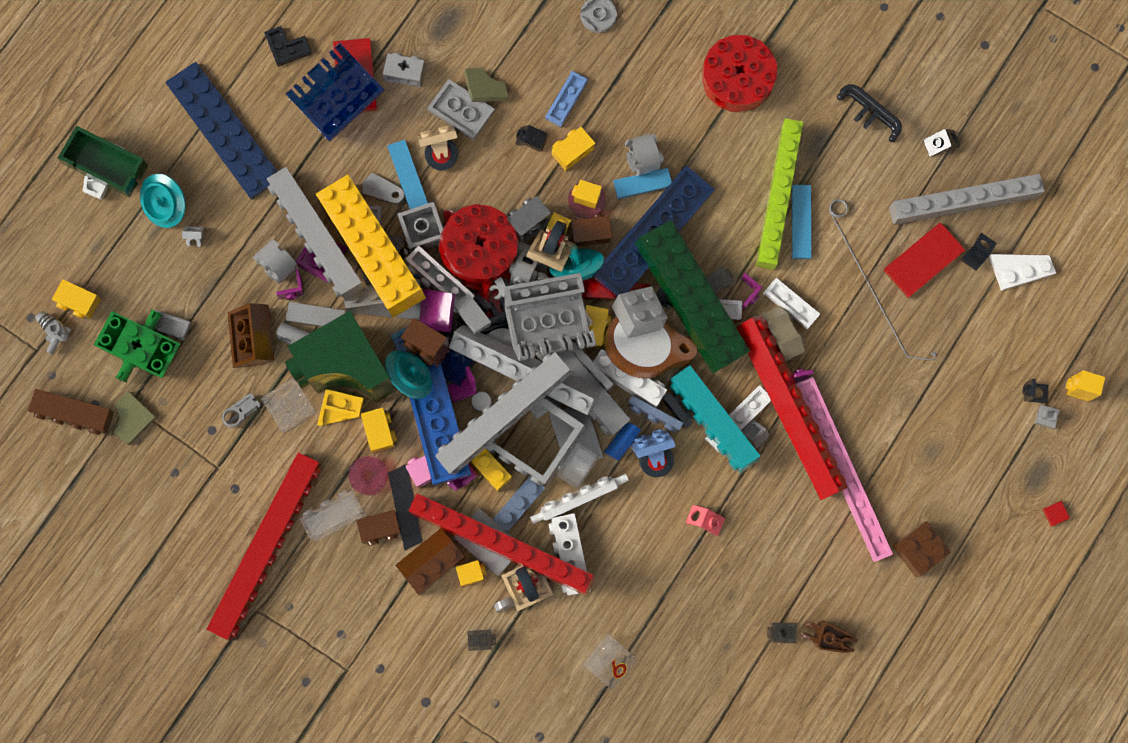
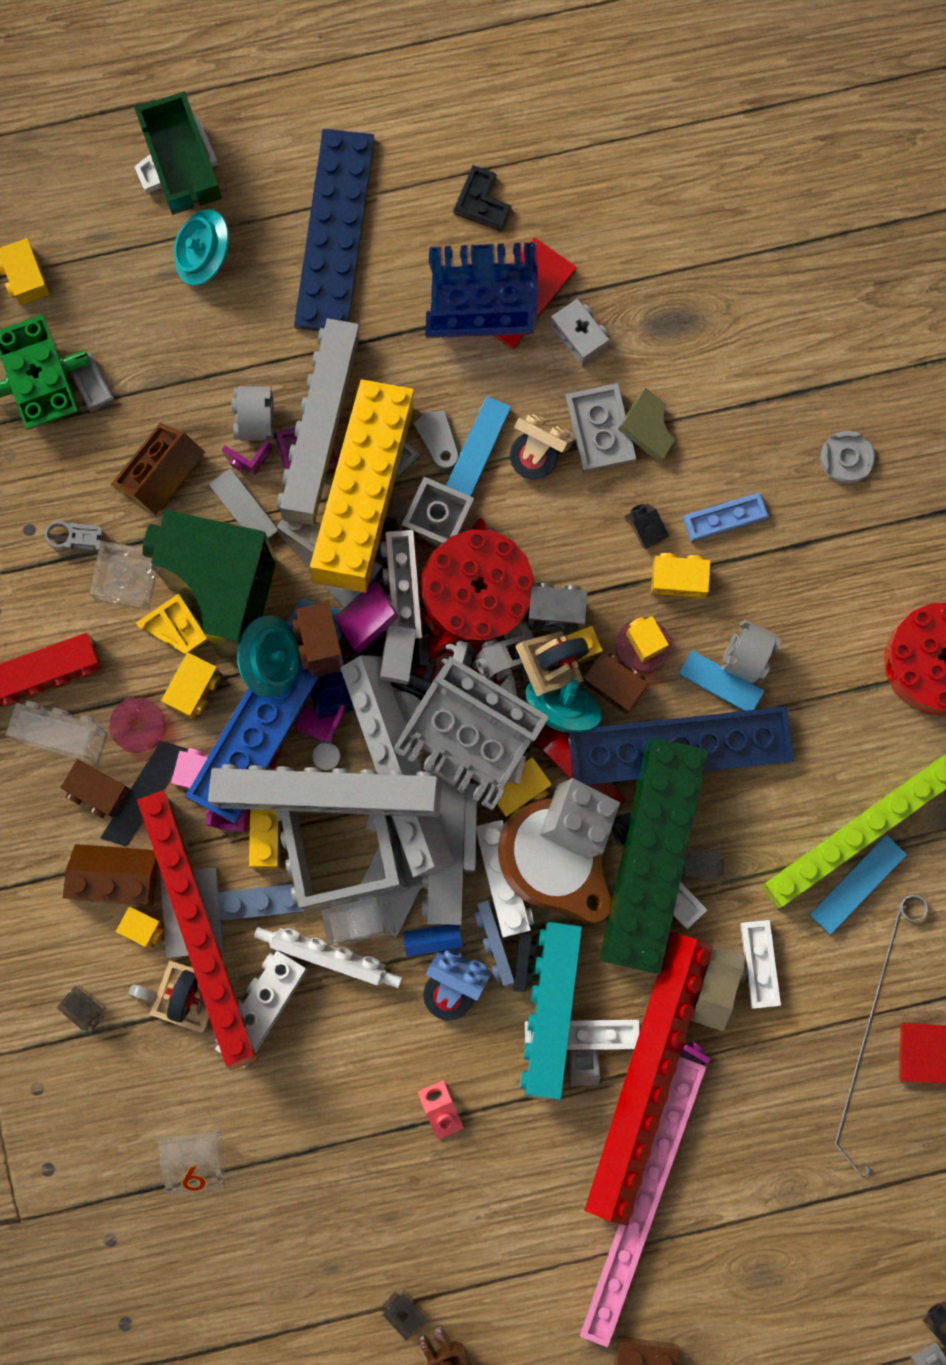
camera: 50 degrees right, 0 degrees up
light grey tile [182,226,205,247] -> none
light grey brick [276,323,309,344] -> none
magenta bracket [741,273,762,310] -> none

